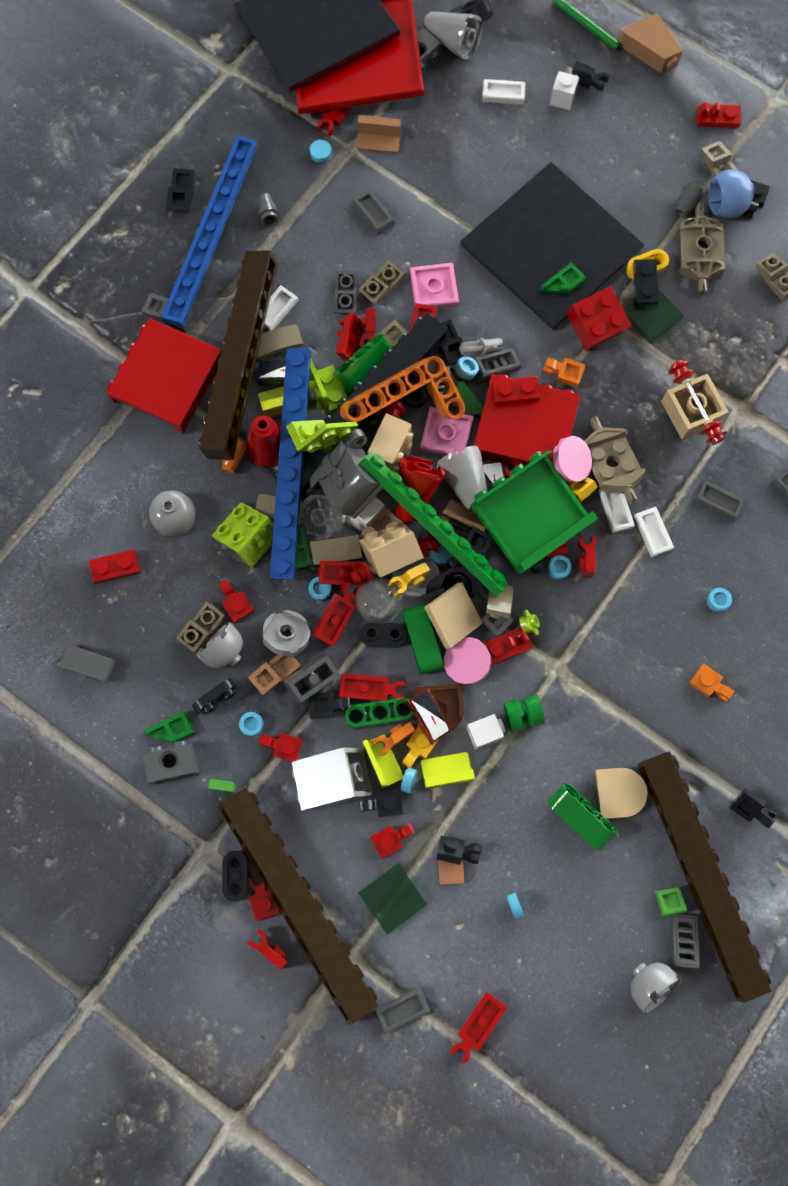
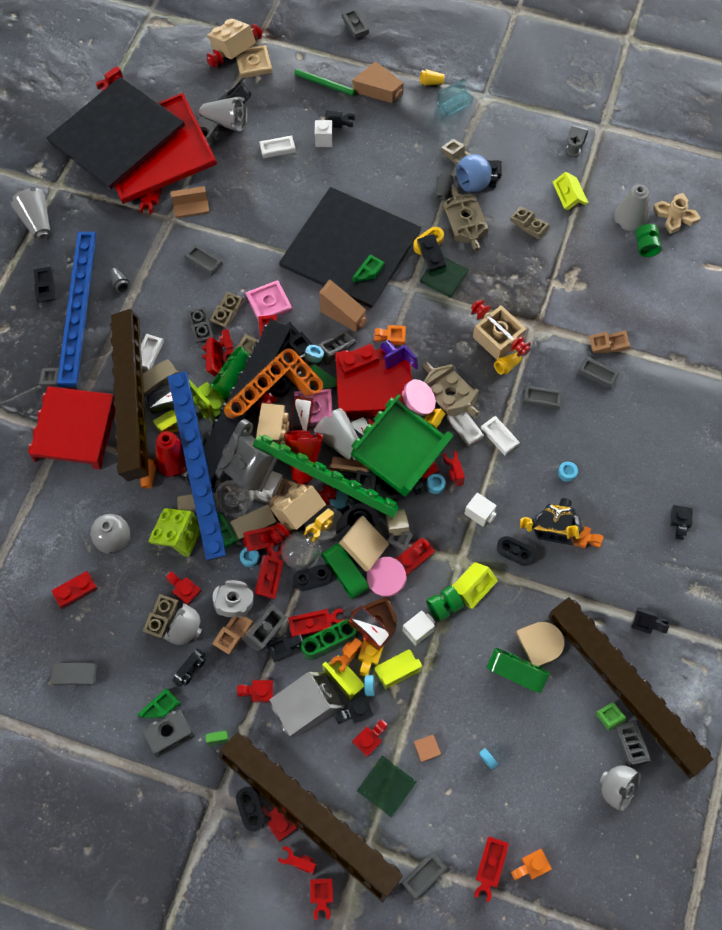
camera: 15 degrees left, 10 degrees down
medium azure tile [239,712,264,737] -> none
lime bracket [286,420,358,453] -> none
medium azure tile [310,140,331,163] -> none
black plate [436,836,482,865] -> none
light grey axle [459,337,503,356] -> none
lime plate [519,610,540,636] -> none
red brick [566,286,632,351] -> none
red plate [697,102,741,129] -> none
none -> light grey cone [10,188,50,239]
none -> slope [290,396,314,431]
none -> red plate [310,879,333,920]
none -> medium nougat slope [319,280,367,332]
none -> black plate [375,475,398,501]
none -> dark purple bracket [380,340,418,370]
none -> yellow cone [420,69,444,86]
none -> clear light blue panel [437,78,473,117]
none -> neon yellow panel [452,562,498,609]
none -> white brick [465,493,497,527]
none -> yellow cone [494,352,522,375]
none -> black plate [497,536,535,566]
none -> orange plate [510,849,552,881]
none -> torso [520,498,584,546]

